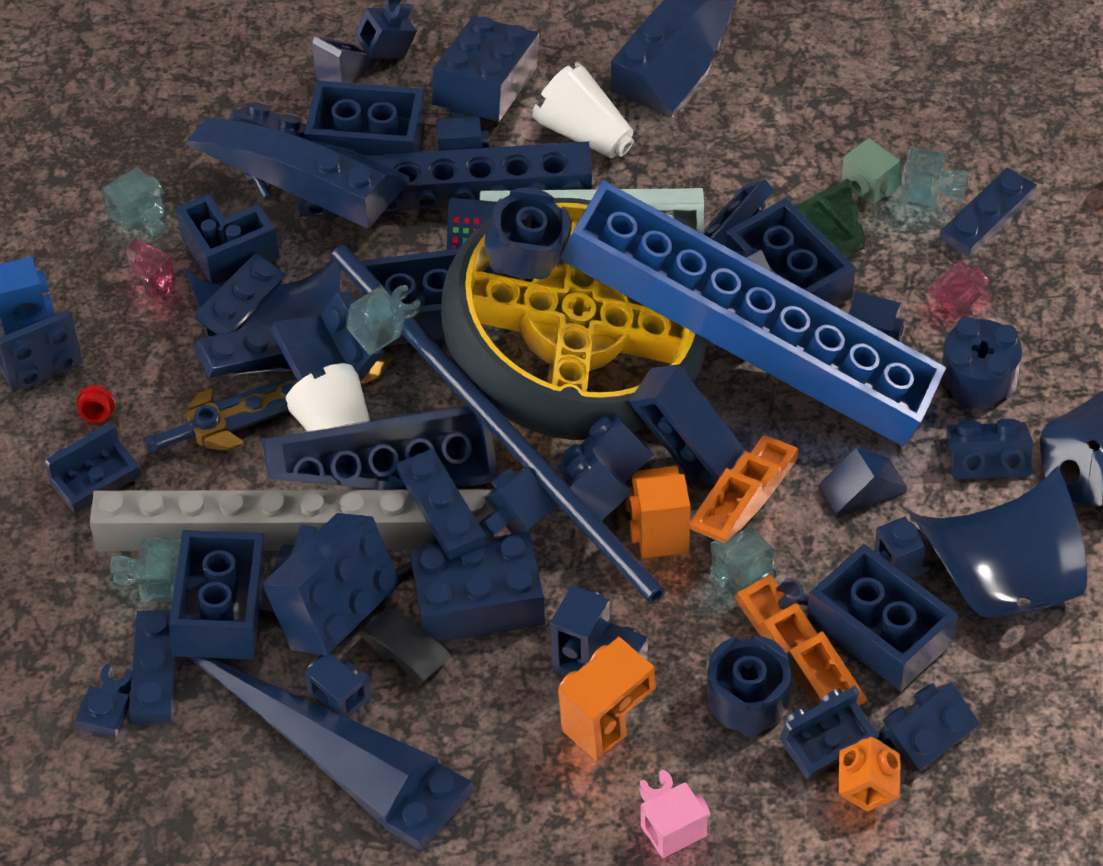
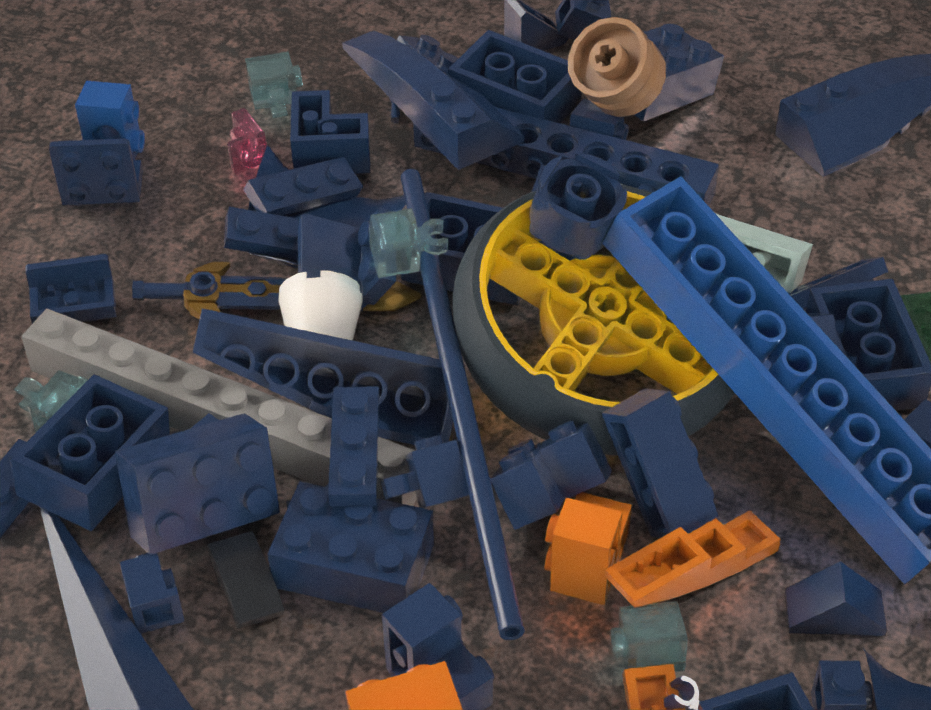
camera: 25 degrees right, 5 degrees down
red plate [76,384,115,424] -> none
white cone [532,62,634,158] -> none
none -> medium nougat wheel [568,17,666,117]

